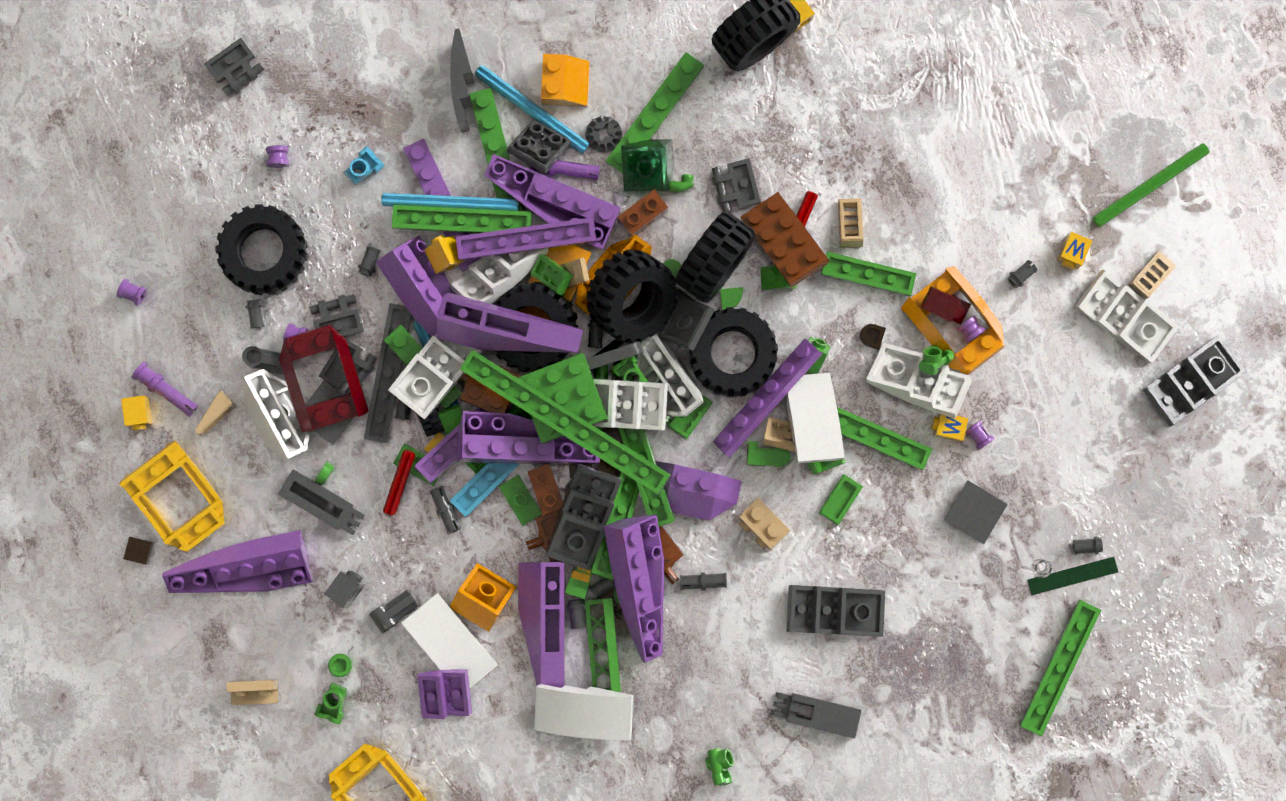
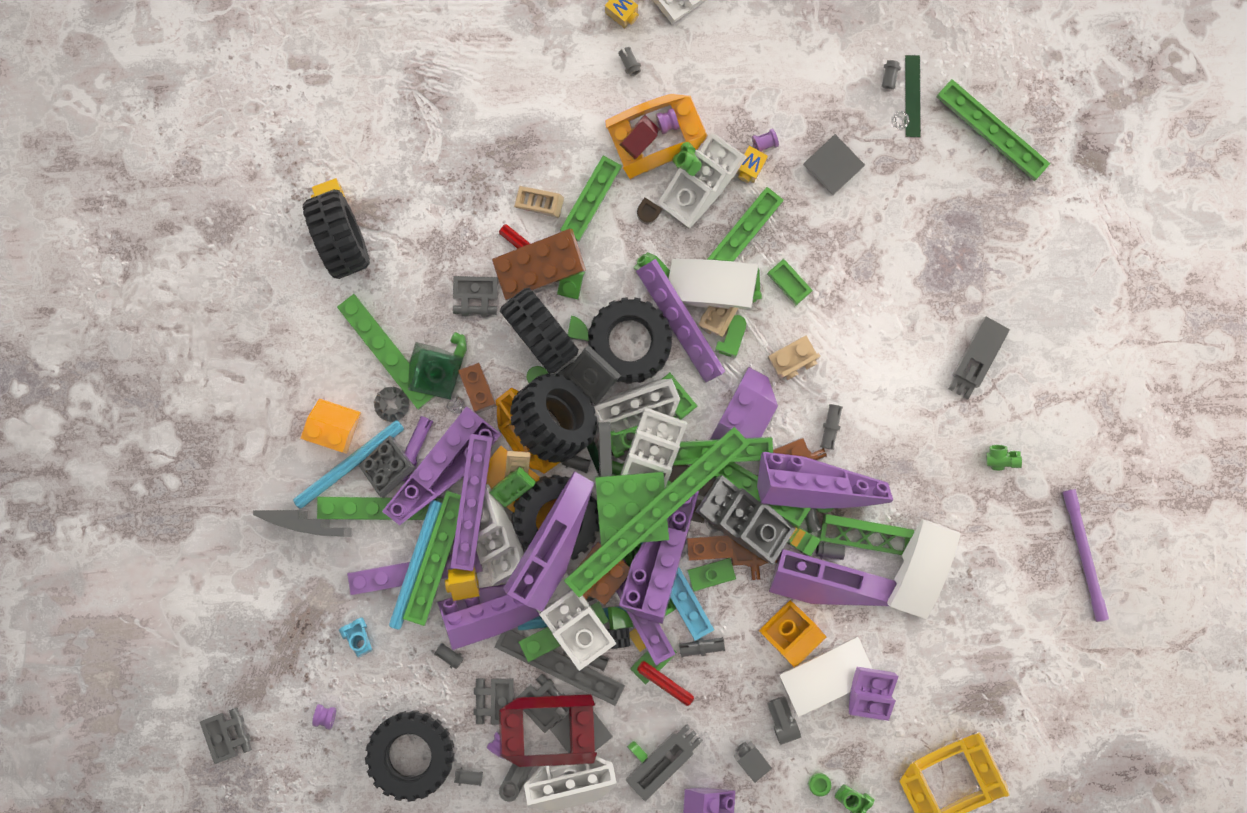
camera: 75 degrees left, 0 degrees up
dark grey slope [786,585,885,637] -> none

